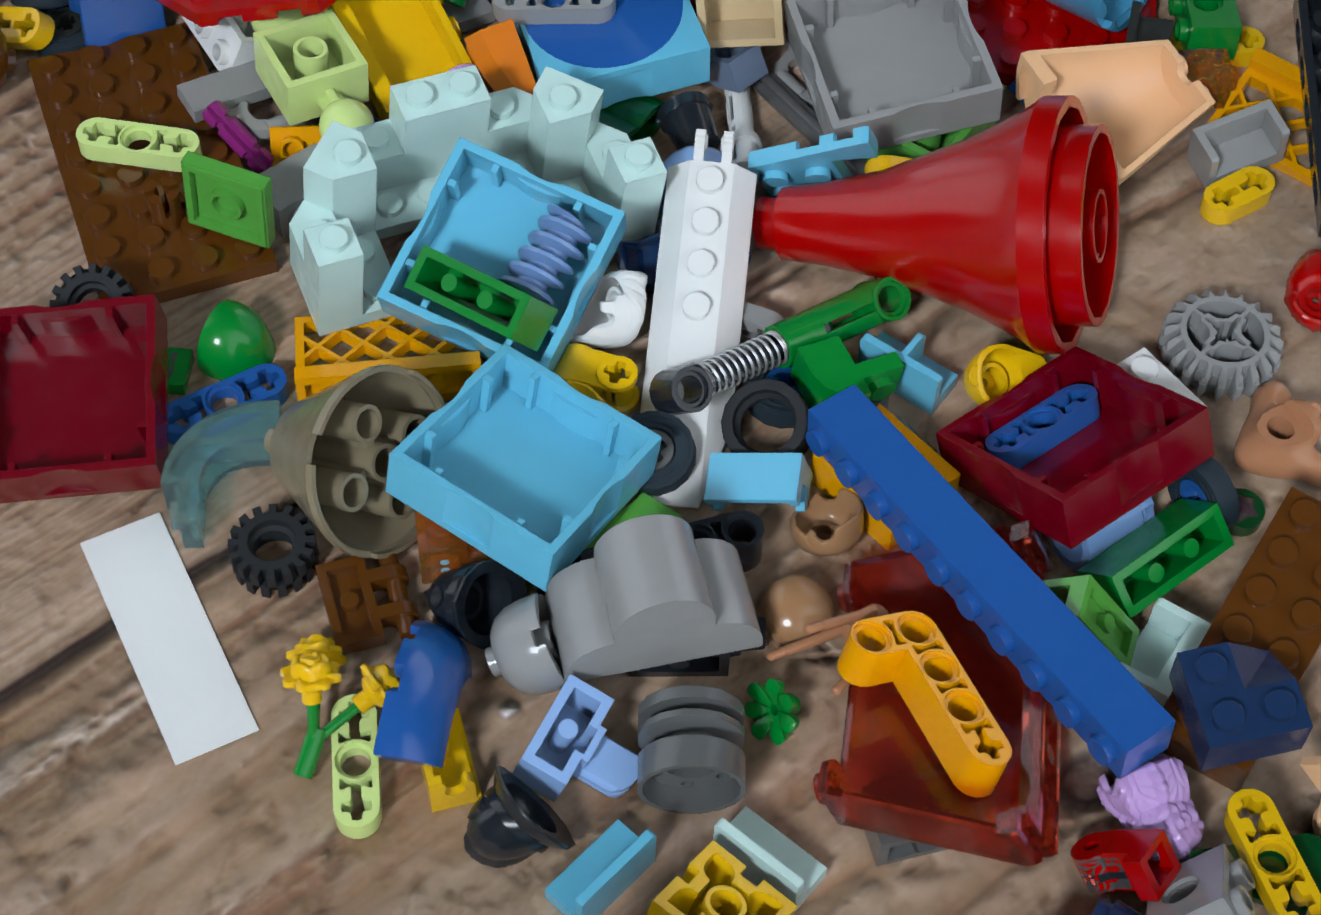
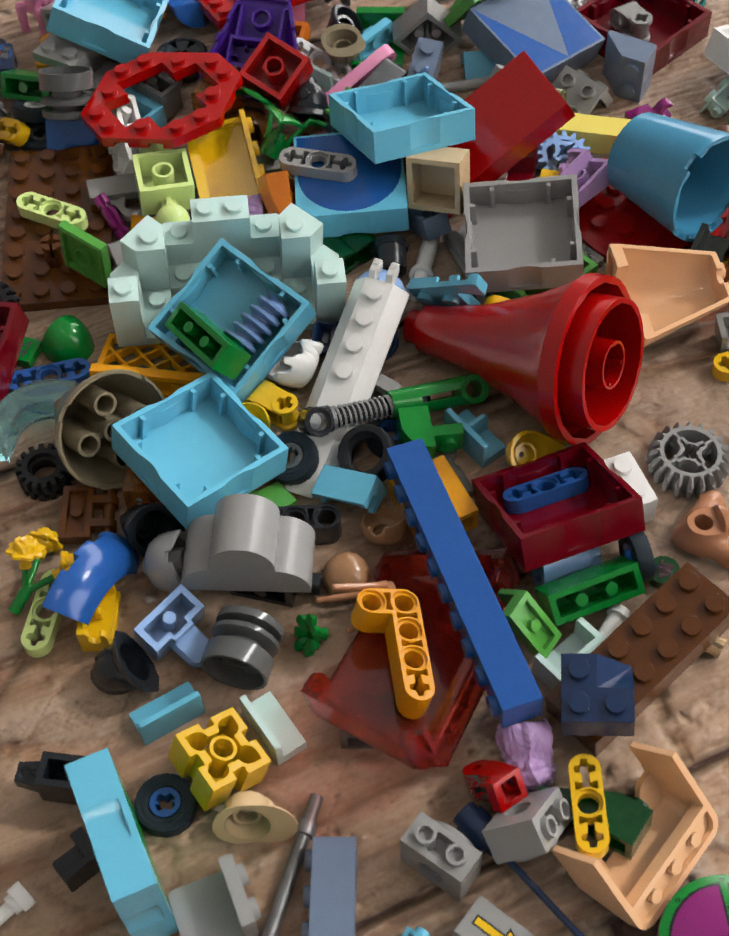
camera: 20 degrees right, 0 degrees up
none -> white pin [598,604,631,638]

